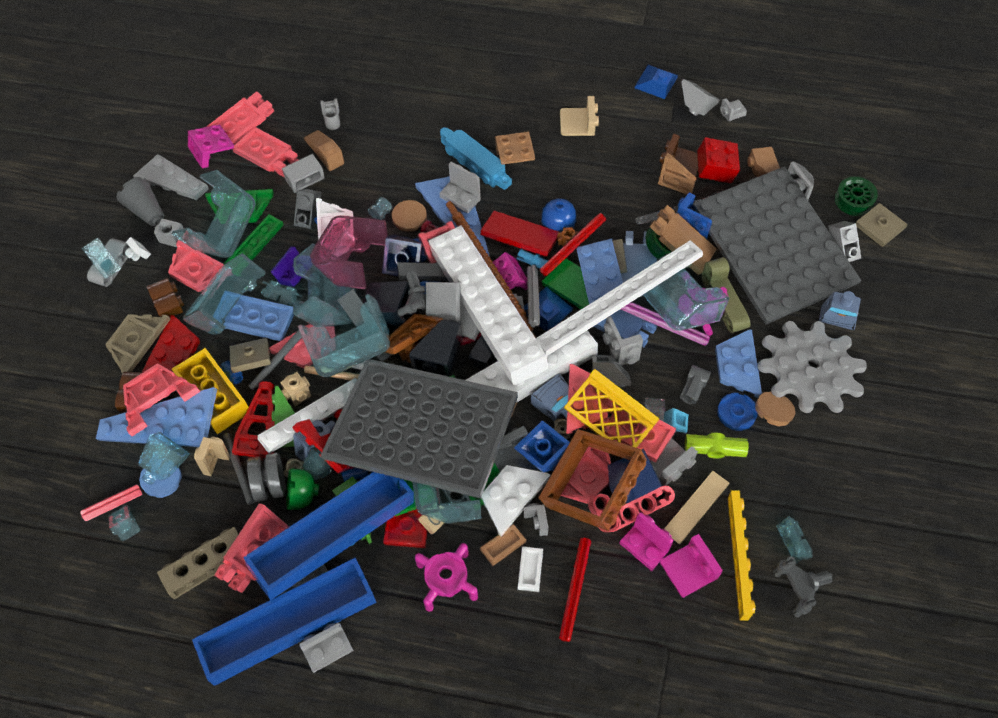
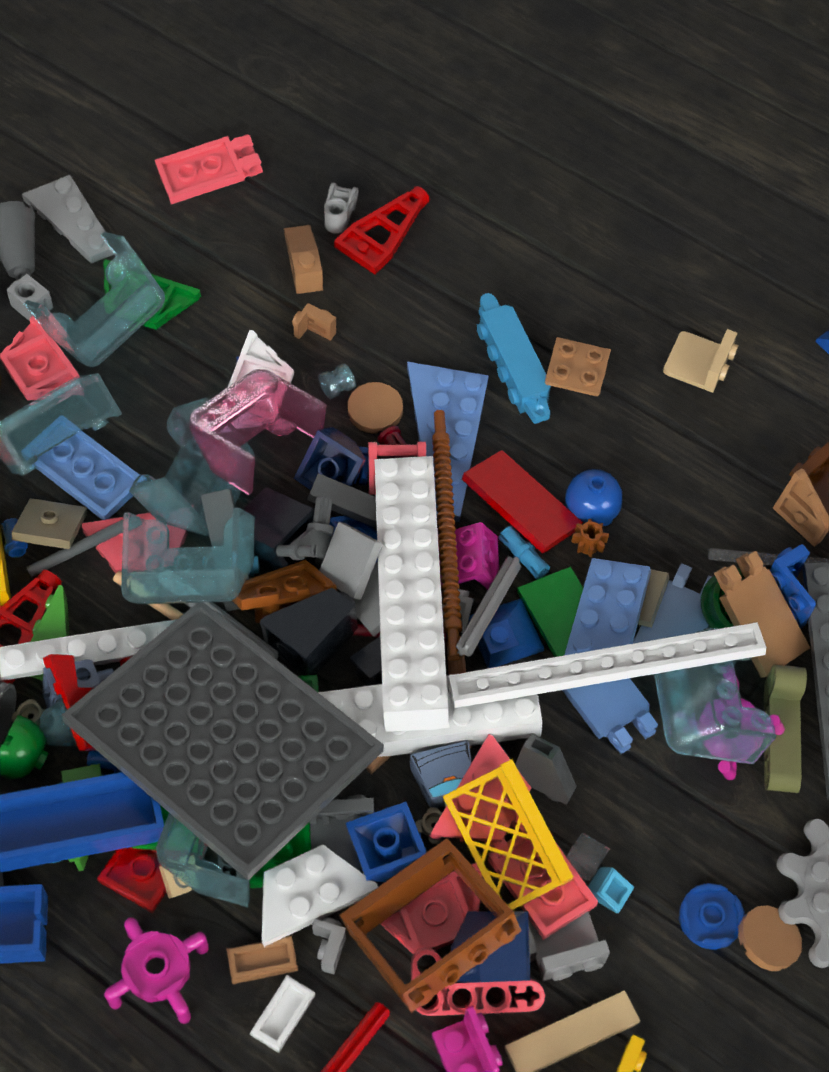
camera: 20 degrees right, 0 degrees up
dark pink bracket [188,125,234,168] -> none
green tile [224,214,284,274] -> none
coral tile [232,127,299,177] -> none
clear light blue hinge [261,280,302,306] -> none
dark purple bracket [271,246,315,287] -> none
tan brick [280,372,311,406] -> none
light grey brick [282,154,325,193] -> none
dark grey slope [294,189,321,229] -> none
light grey bracket [439,162,481,213] -> none
red axle [540,213,606,276] -> none
light grey bracket [603,316,643,365] -> none
magenta axle [620,302,710,346] -> none
dark grey piece [680,365,711,404] -> none
lime piece [685,433,748,459] -> none
medium blue wing [715,330,762,398] -> none
none -> medium nougat bracket [292,303,336,341]
none -> red plate [334,186,430,275]

